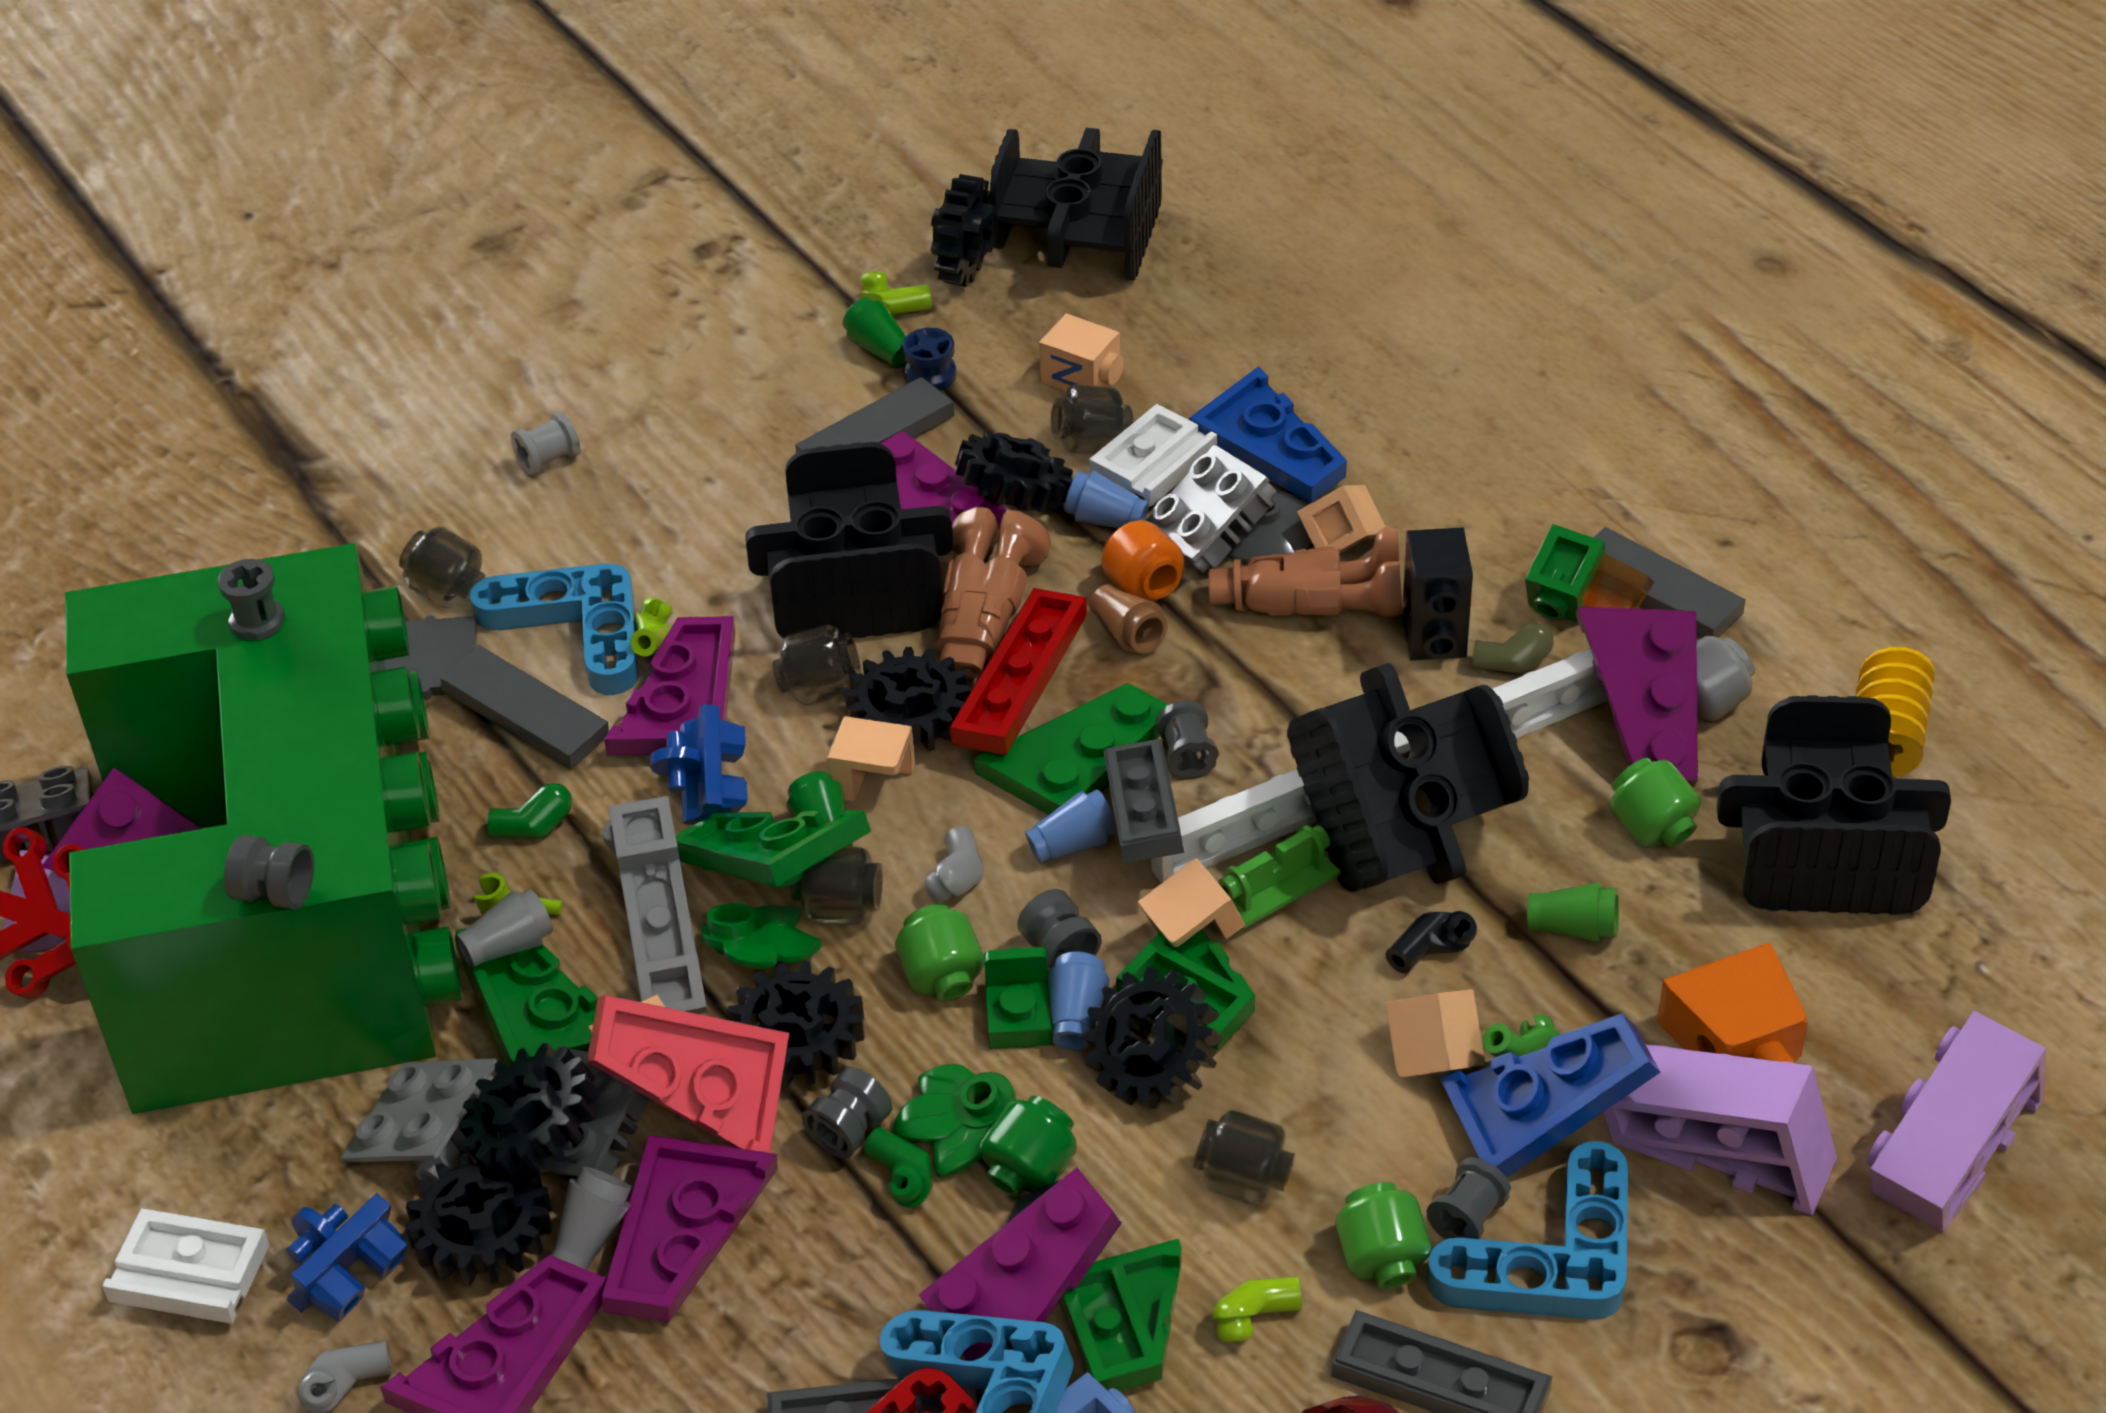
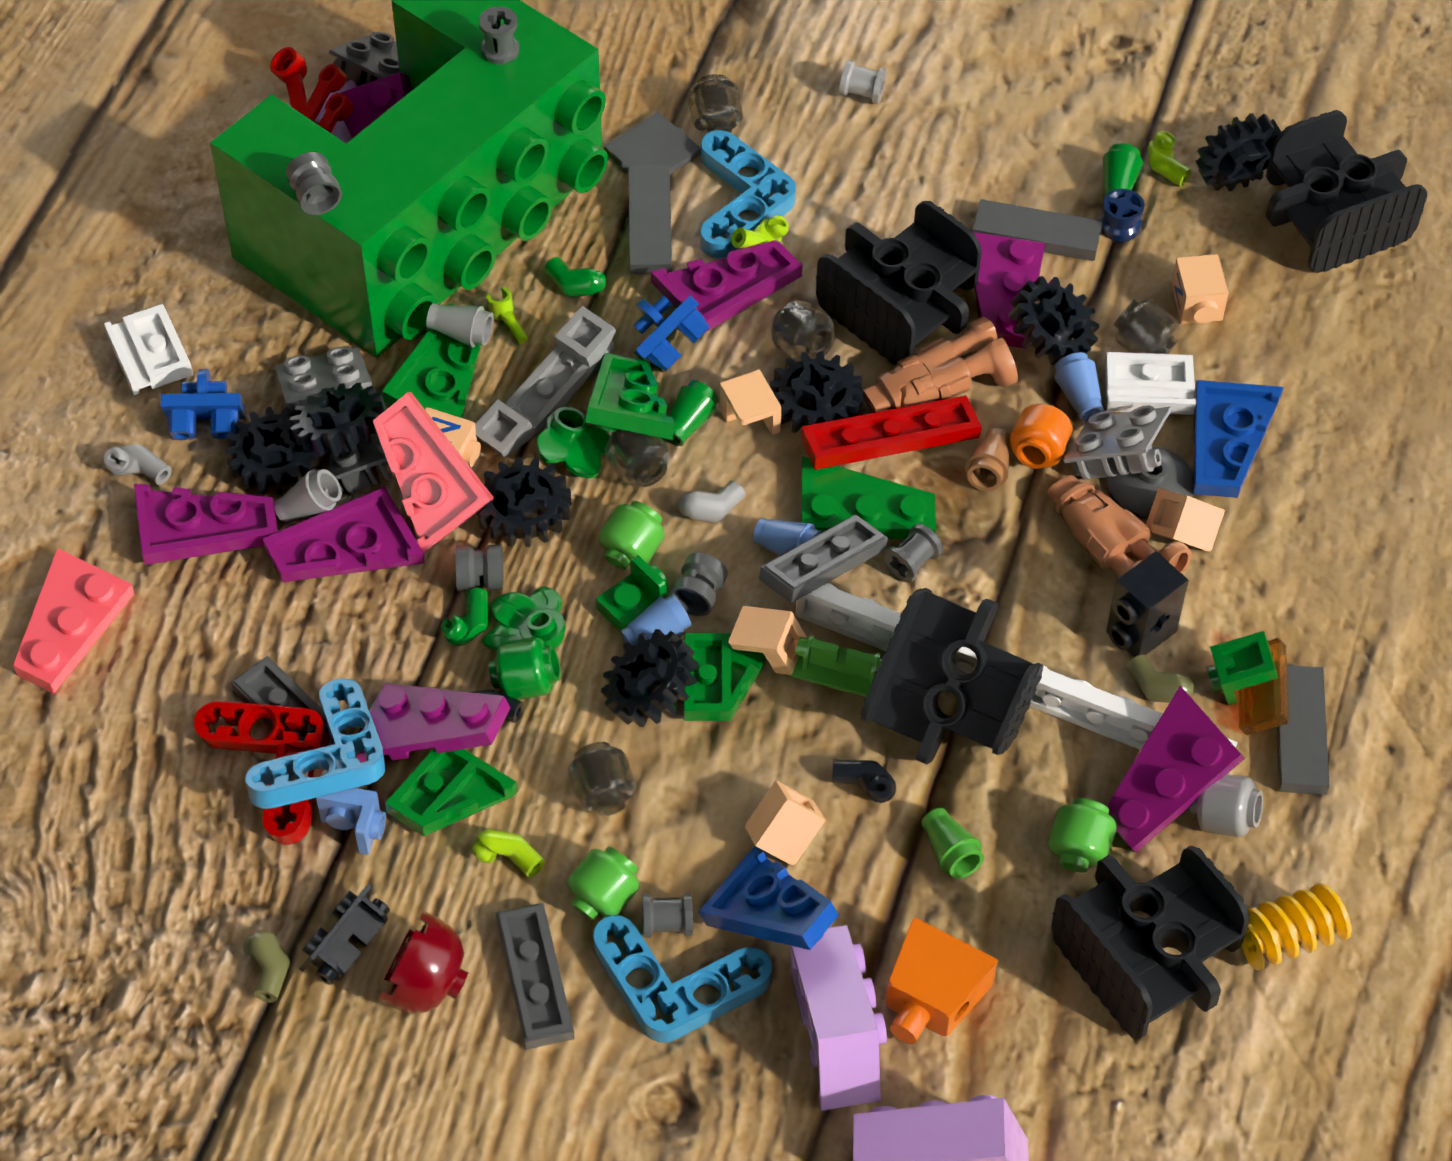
camera: 50 degrees right, 10 degrees up
bright green arm [1482,1014,1561,1057] -> none

